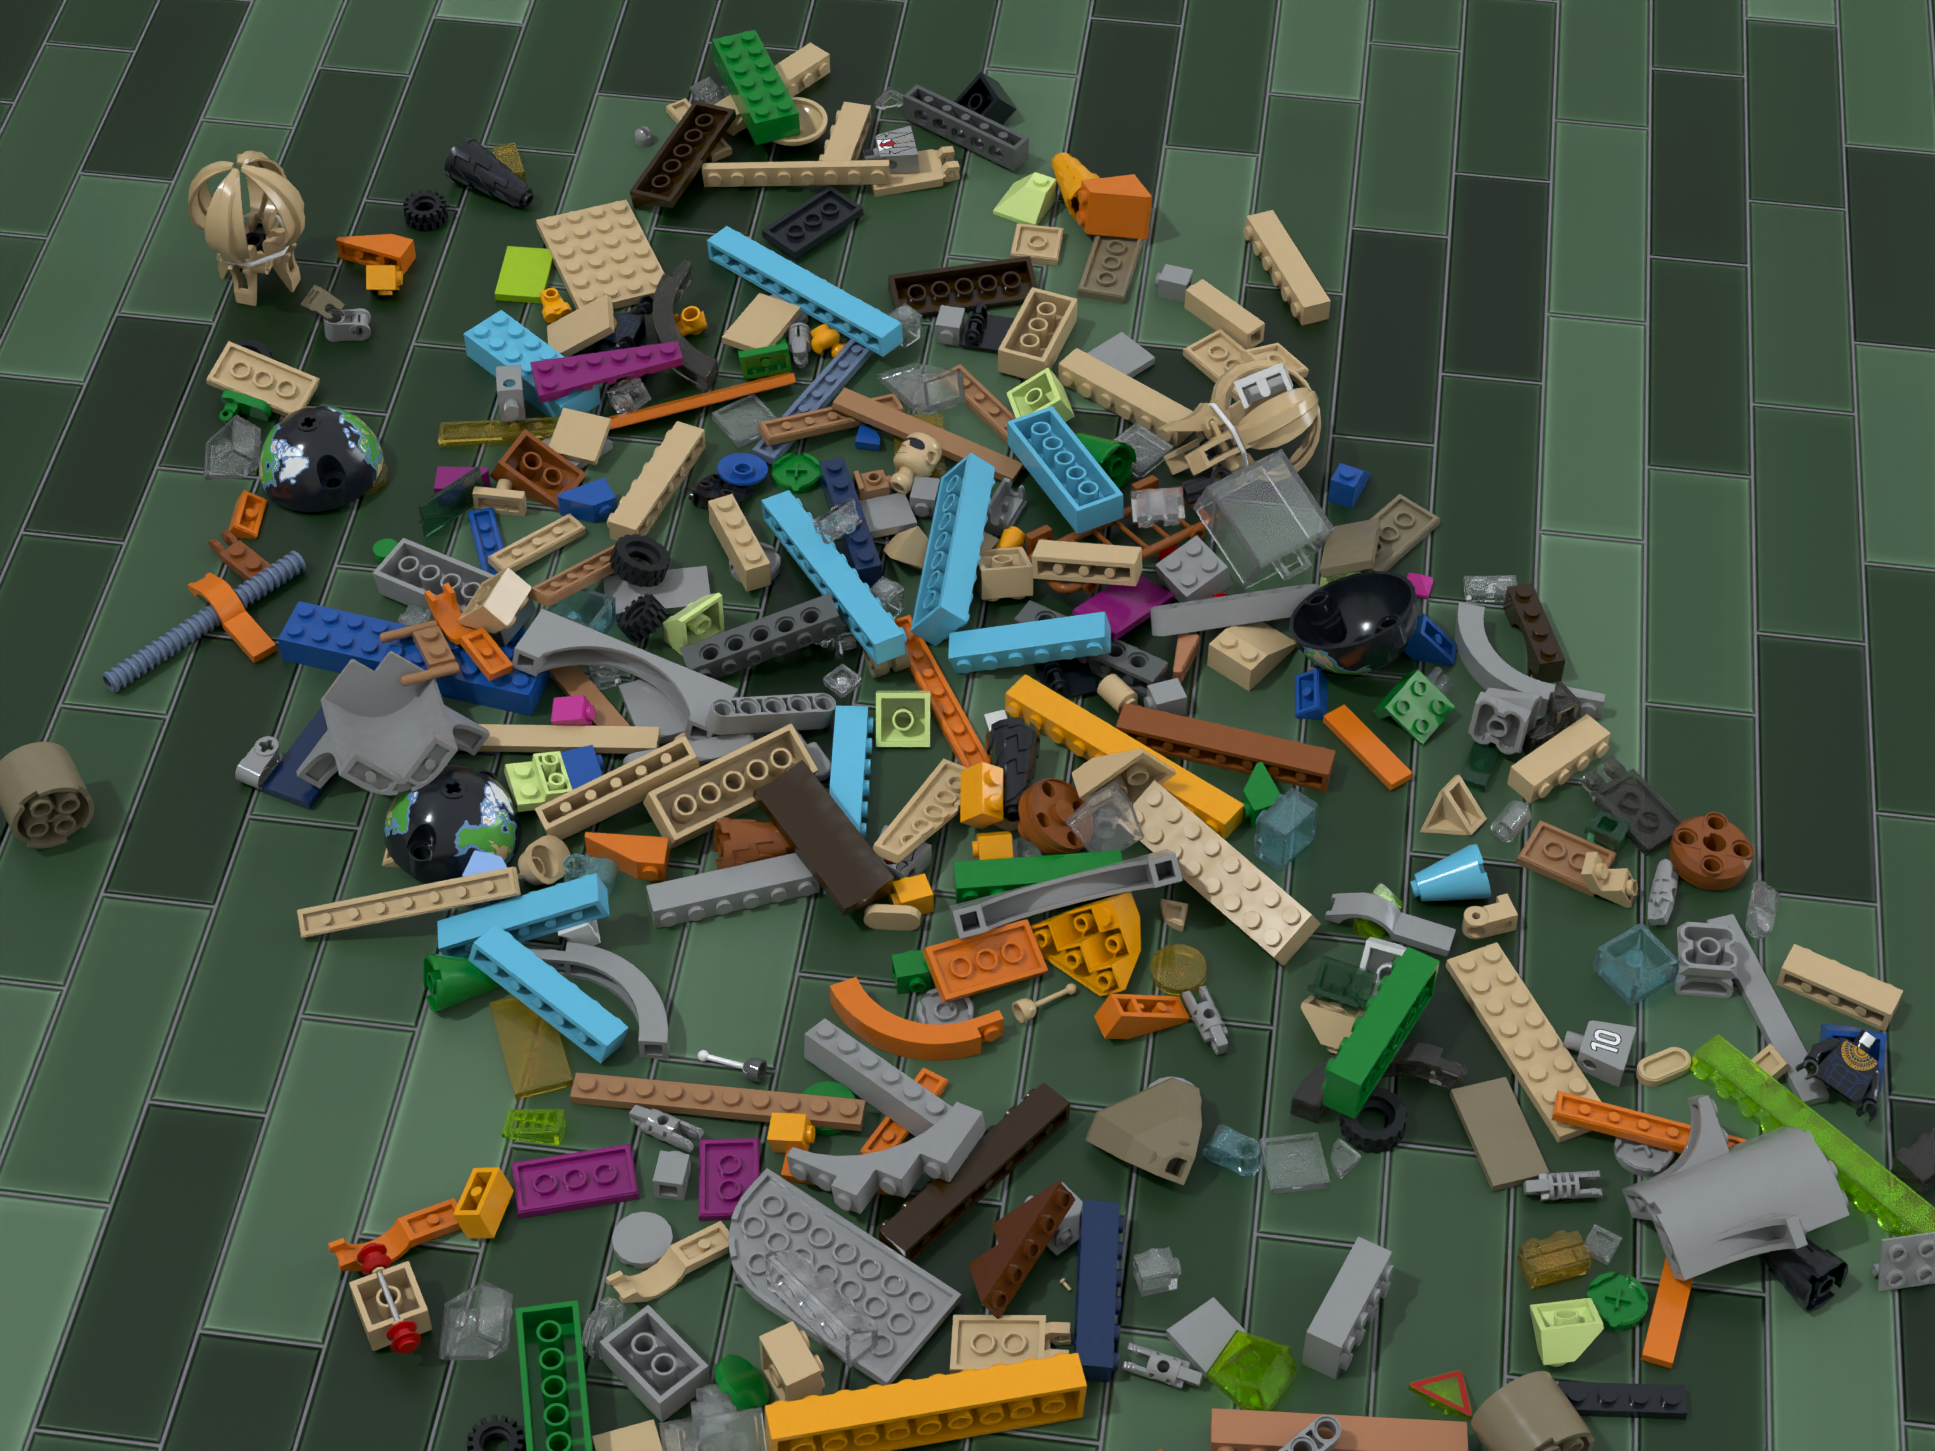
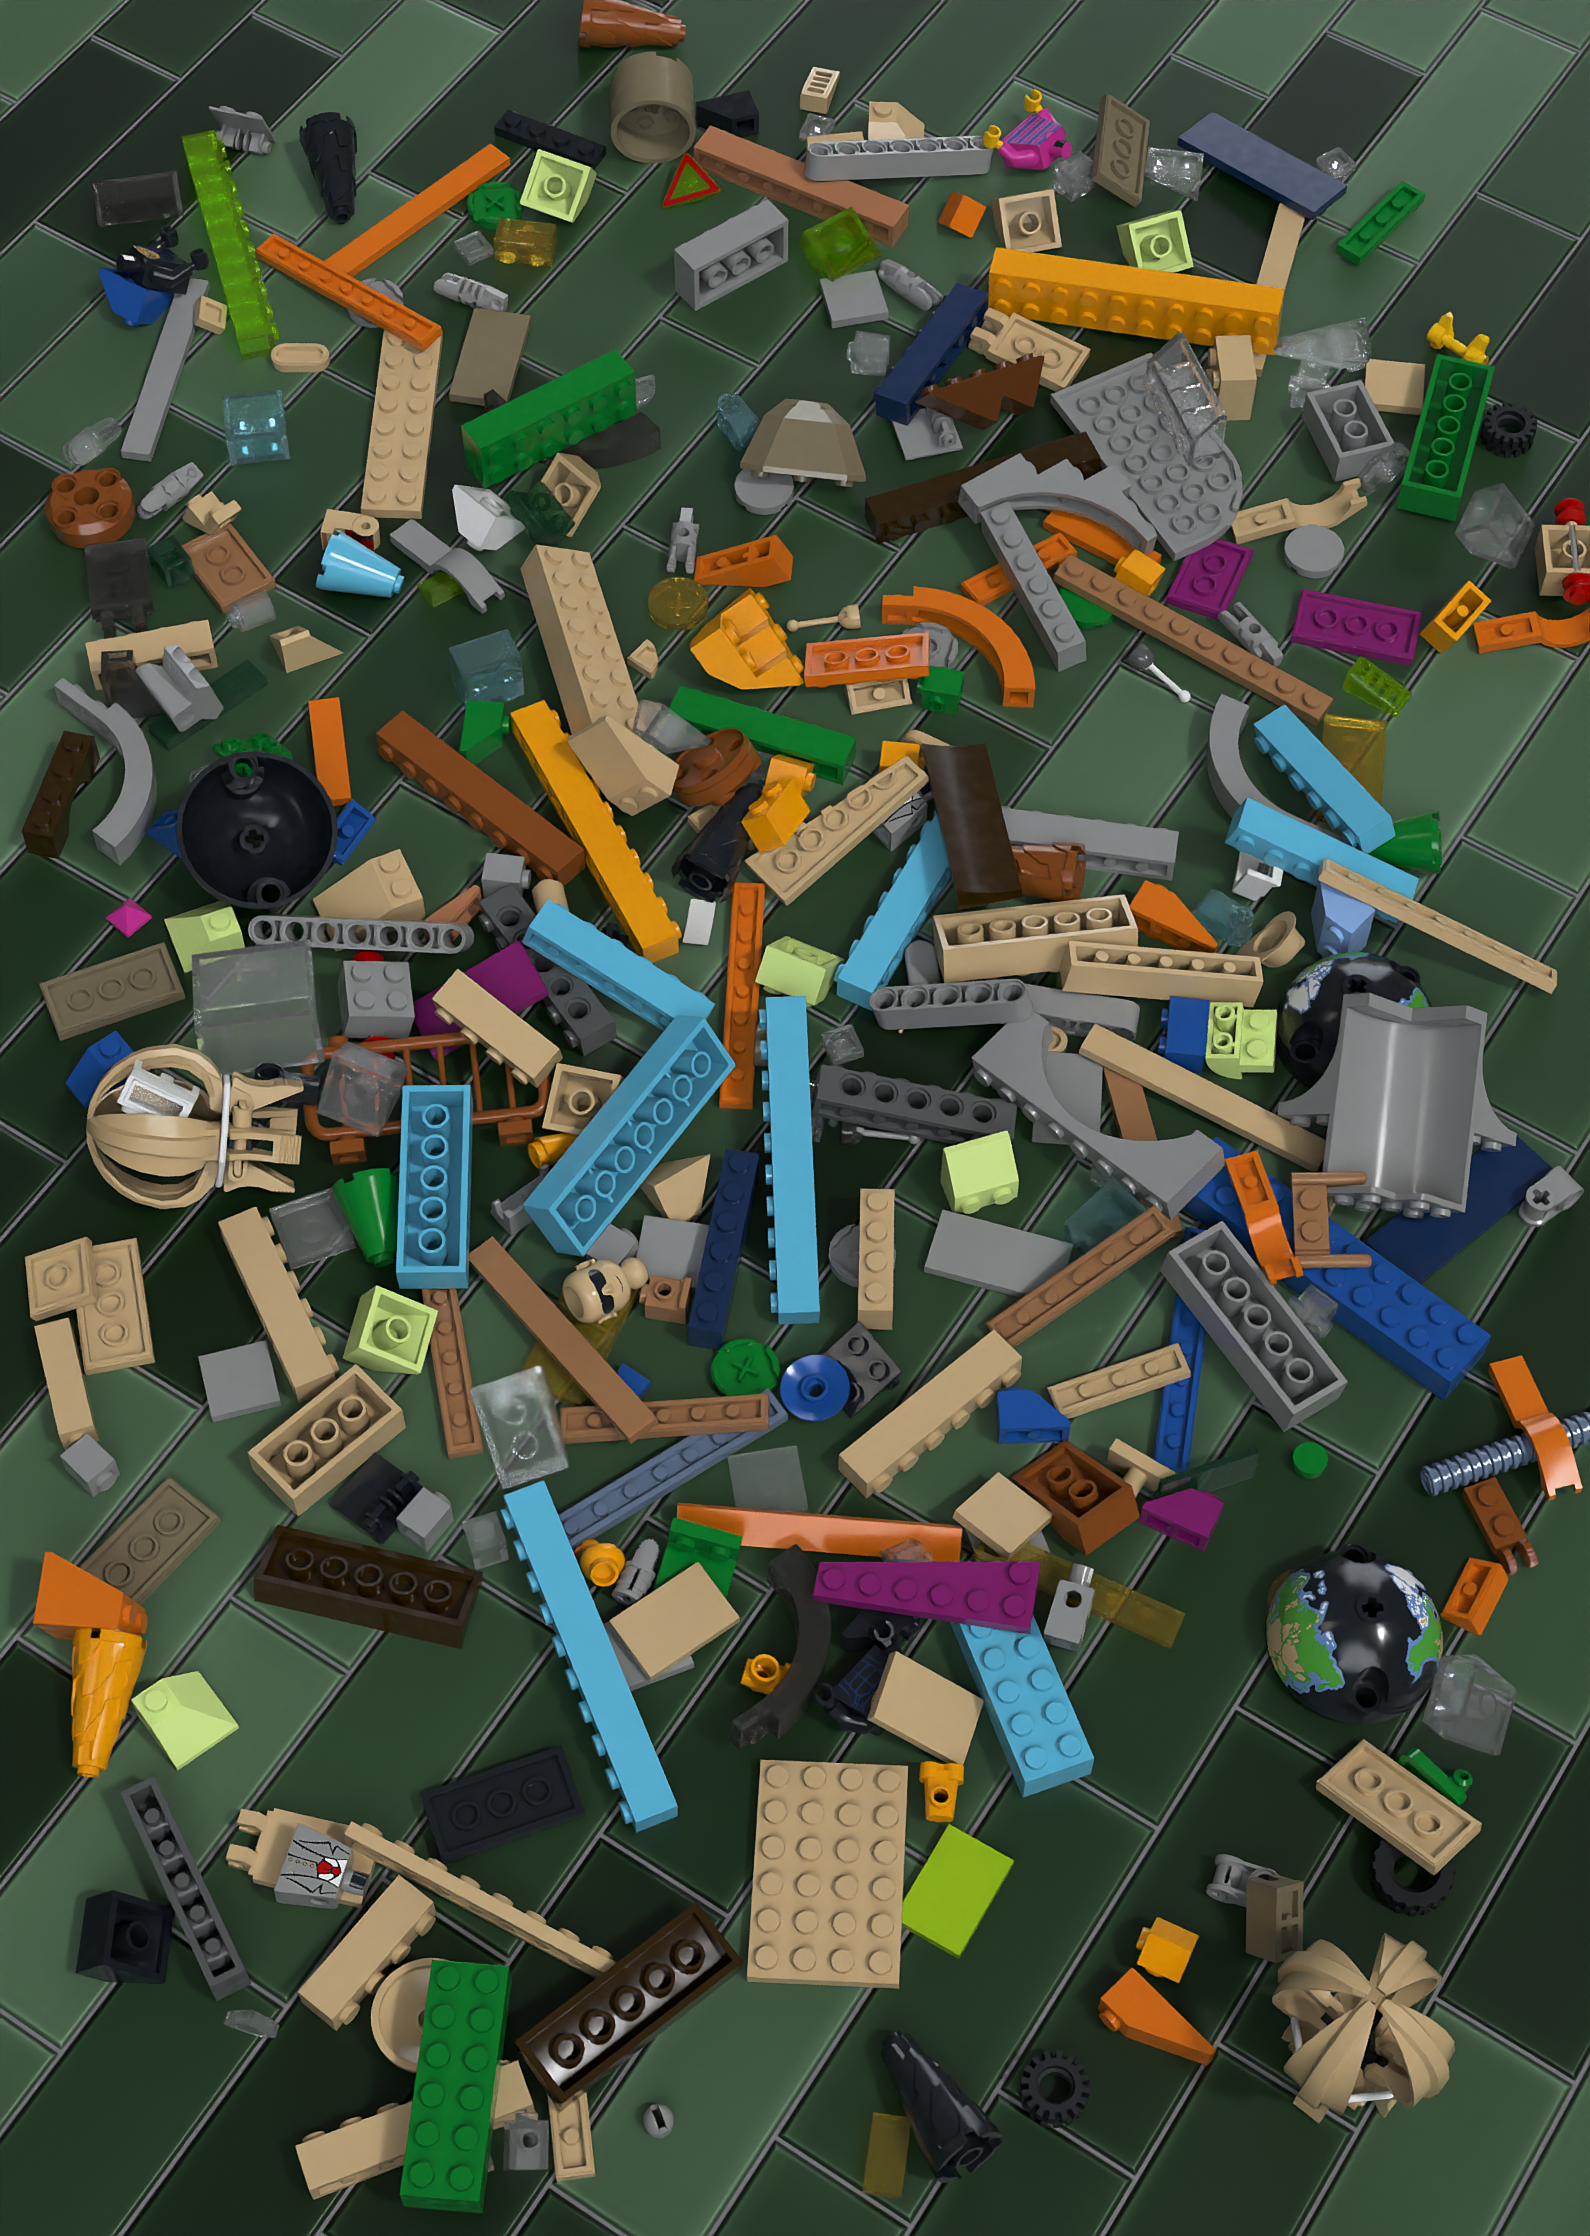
camera: 155 degrees left, 10 degrees up
tan slope [458,567,532,634] -> none
dark pink brick [551,695,596,726] -> none
black tyre [609,534,671,587] -> none
black tyre [617,594,667,643] -> none
light grey brick [653,1150,691,1201] -> none
green tile [714,1354,770,1413] -> none
clear hips [812,498,862,544] -> none
clear brick [870,576,904,619] -> none
light grey arch [949,849,1183,939] -> none
tan tile [1010,223,1064,266] -> none
clear tile [1259,1132,1330,1195] -> none
dark tan tile [1320,518,1381,578] -> none
clear plate [1463,575,1517,602] -> none
light grey torso [1563,1020,1636,1087] -> none
light grey cylinder [1622,1095,1850,1281] -> none
light grey piece [1674,922,1738,998] -> none
tan brick [1776,944,1903,1032] -> none

